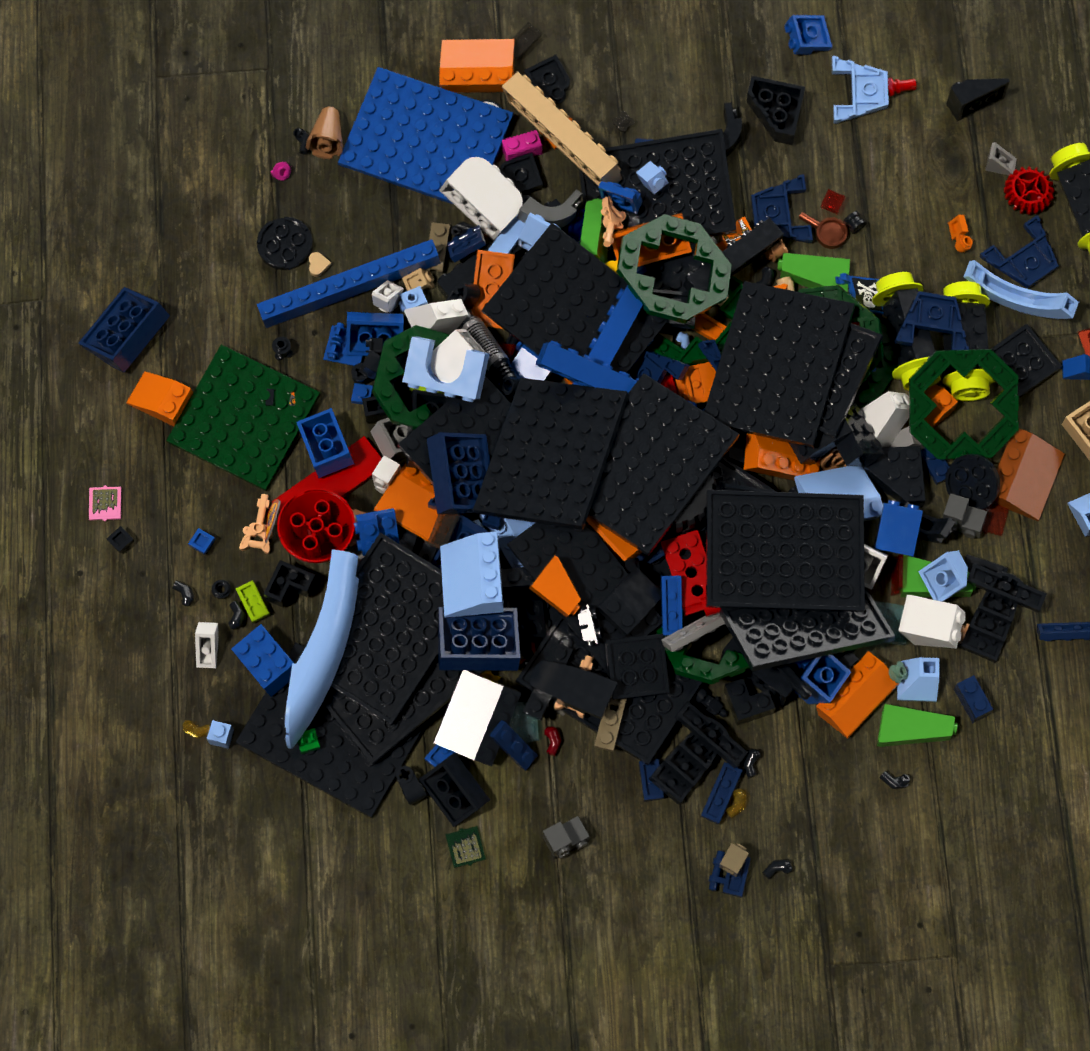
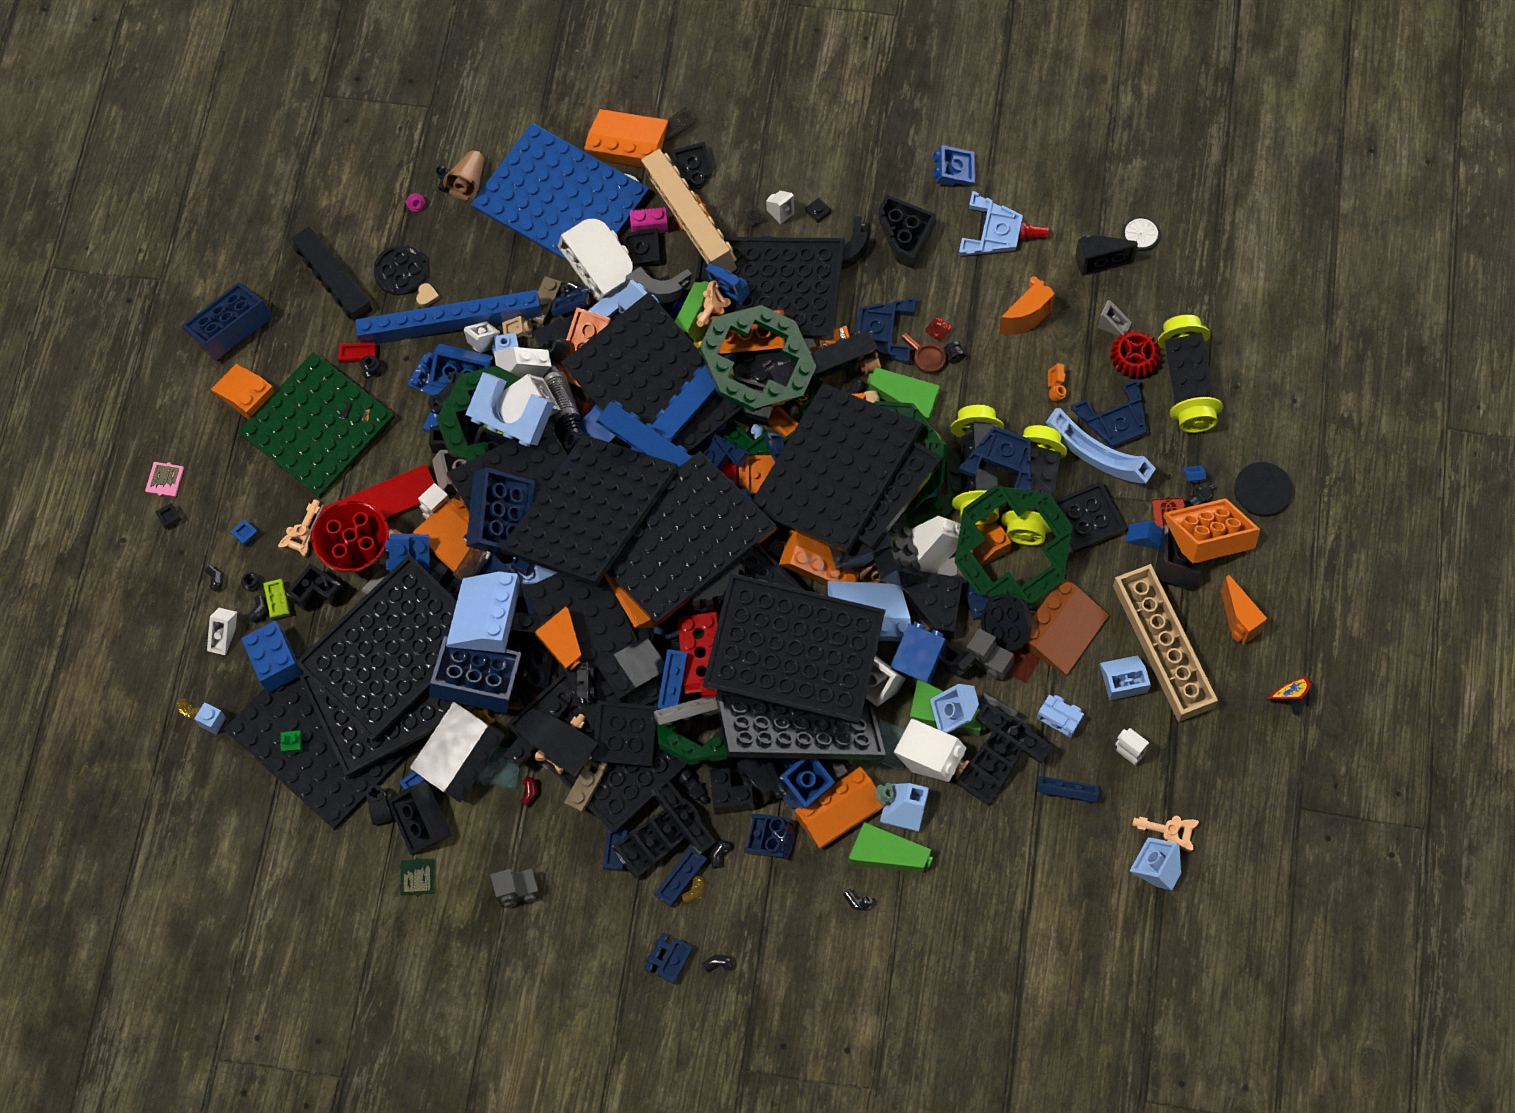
camera: 15 degrees right, 5 degrees down
light blue slope [285,550,359,749] -> none
blue brick [296,408,354,478] -> none
dark blue plate [489,720,538,771] -> none
light blue brick [636,161,668,194] -> none
dark tan brick [719,843,749,877] -> none
flag [835,273,884,315] -> none
clear red piece [891,554,903,596] -> none
dark blue brick [954,675,993,723] -> none
none -> black brick [291,226,372,322]
none -> red tile [338,342,377,363]
none -> dark blue slope [744,814,796,859]
none -> white slope [766,191,794,224]
none -> black plate [805,198,831,223]
none -> orange piece [999,277,1055,335]
none -> light blue brick [1037,694,1084,738]
none -> white wheel [1122,217,1161,251]

